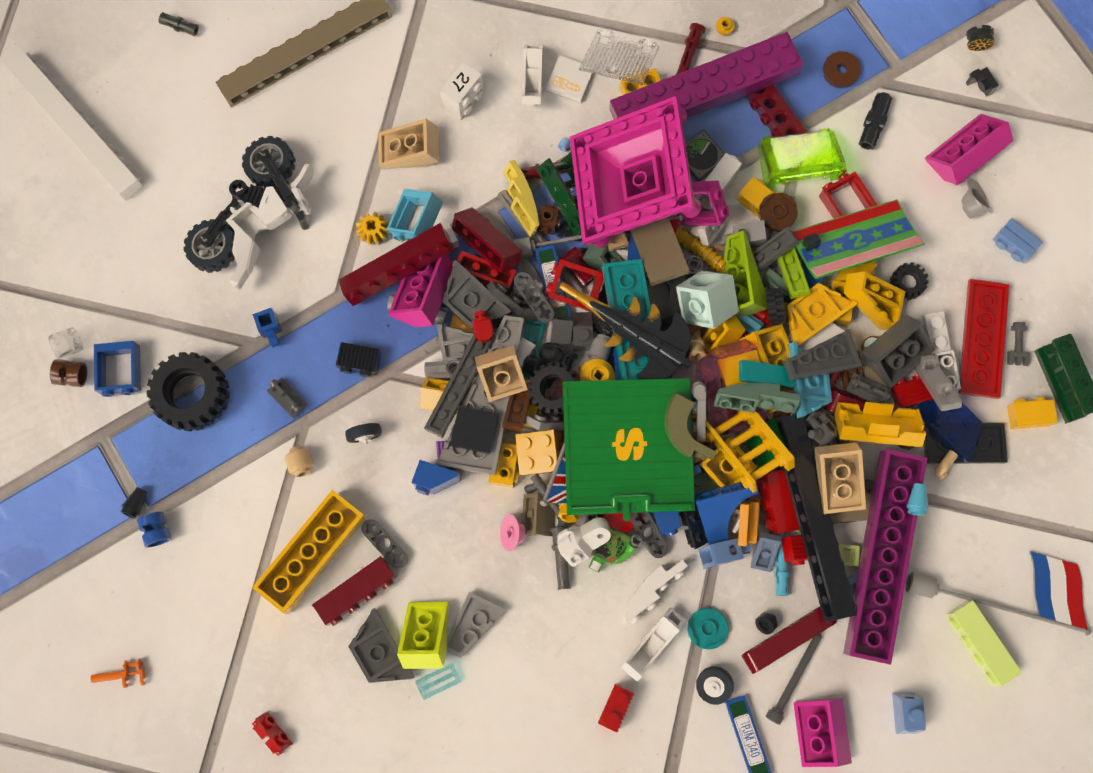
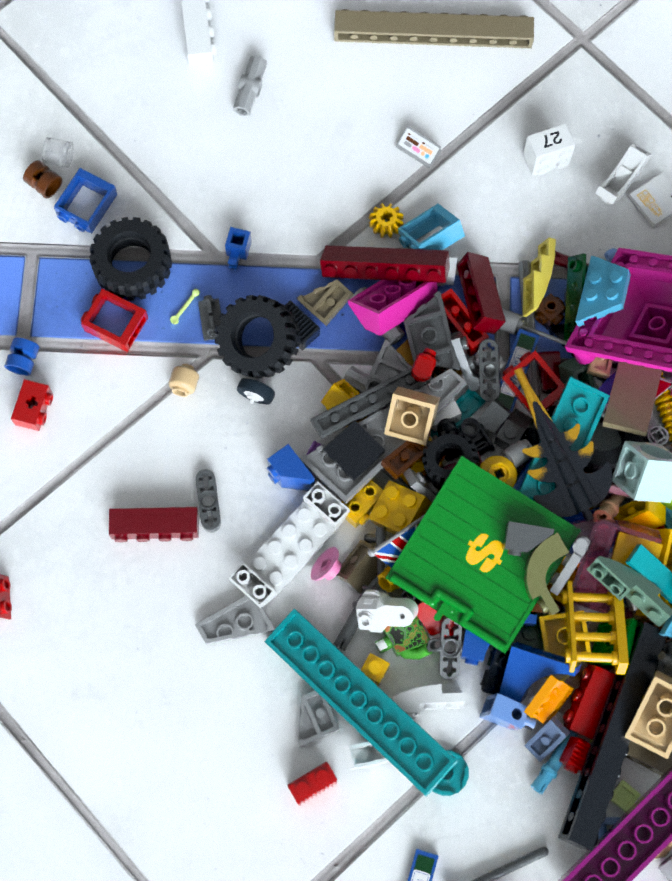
camera: 35 degrees right, 5 degrees down
black cone [120,487,147,519] -> none
piece [183,136,314,291] -> none
yellow brick [252,490,367,614] -> none
dark grey wing [348,608,415,683] -> none
tan slope [378,118,439,169] -> none
neon yellow slope [397,602,449,669] -> none
clear light blue tile [415,663,462,700] -> none
black wheel [696,666,734,705] -> none
dark red beam [741,607,838,674] -> none
black tile [755,612,778,635] -> none
none -> red brick [11,379,53,431]
none -> red window [81,289,148,352]
none -> yellowish green hinge [170,289,200,325]
none -> black tyre [215,295,300,378]
none -> white slope [228,481,350,608]
none -> light grey piece [233,55,267,116]
none -> teal plate [264,608,458,796]
none -> dark tan wing [297,279,354,326]
none -> light grey wing [298,690,340,748]
none -> yellow brick [361,653,390,687]
none -> slope [396,126,441,168]
none -> dark grey slope [503,521,554,557]
none -> medium azure wing [575,256,631,326]

